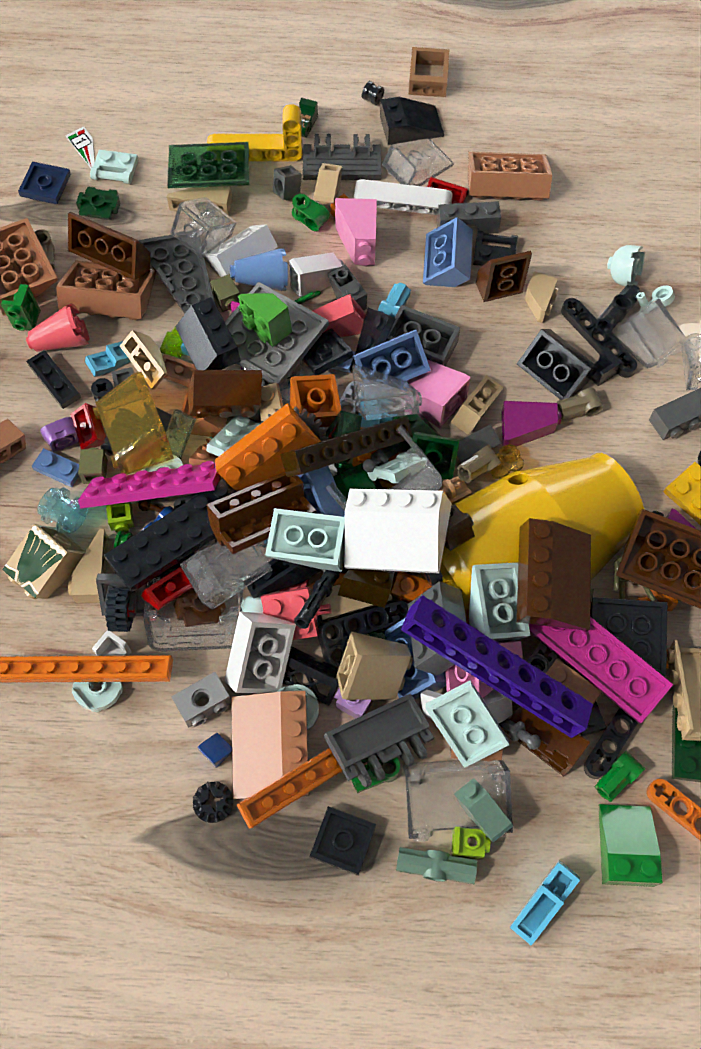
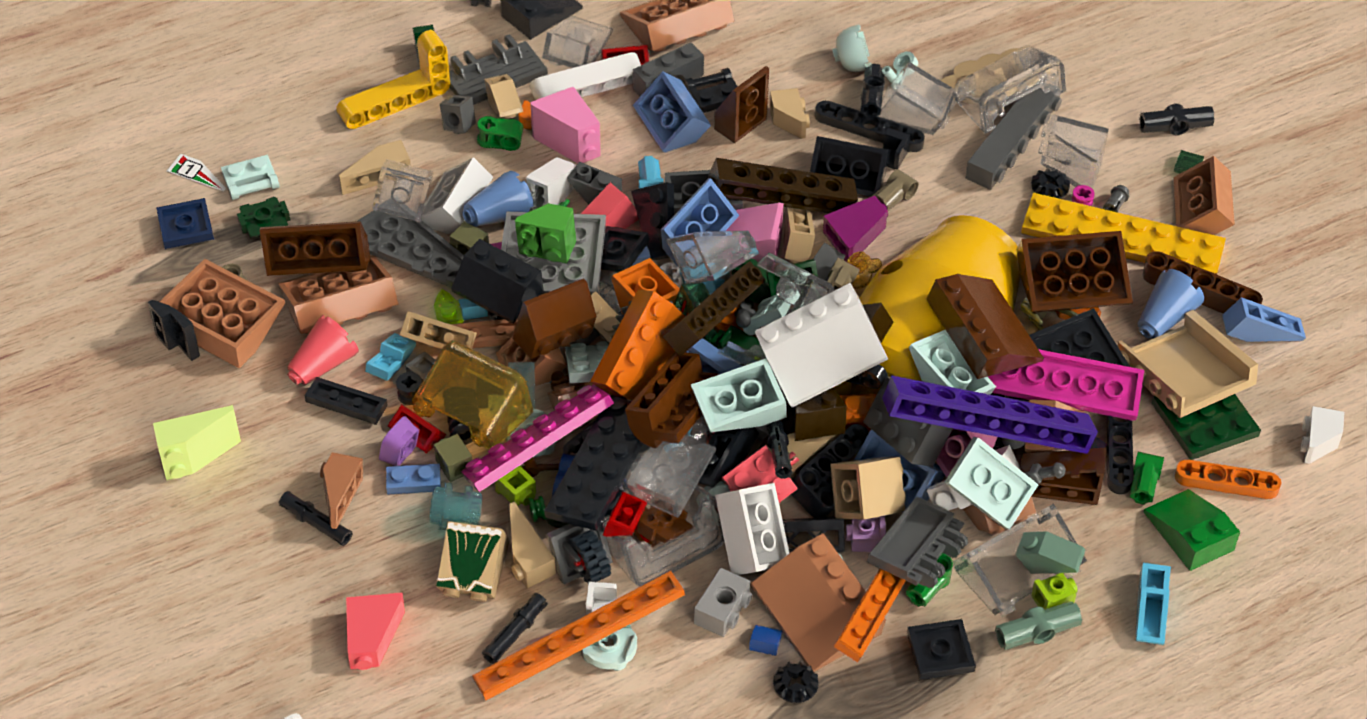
camera: 30 degrees left, 15 degrees down
green bracket [1,284,41,331] -> none
clear green slope [167,142,251,189] -> none
none -> black pin [482,593,548,664]
none -> dark brown brick [708,158,858,214]

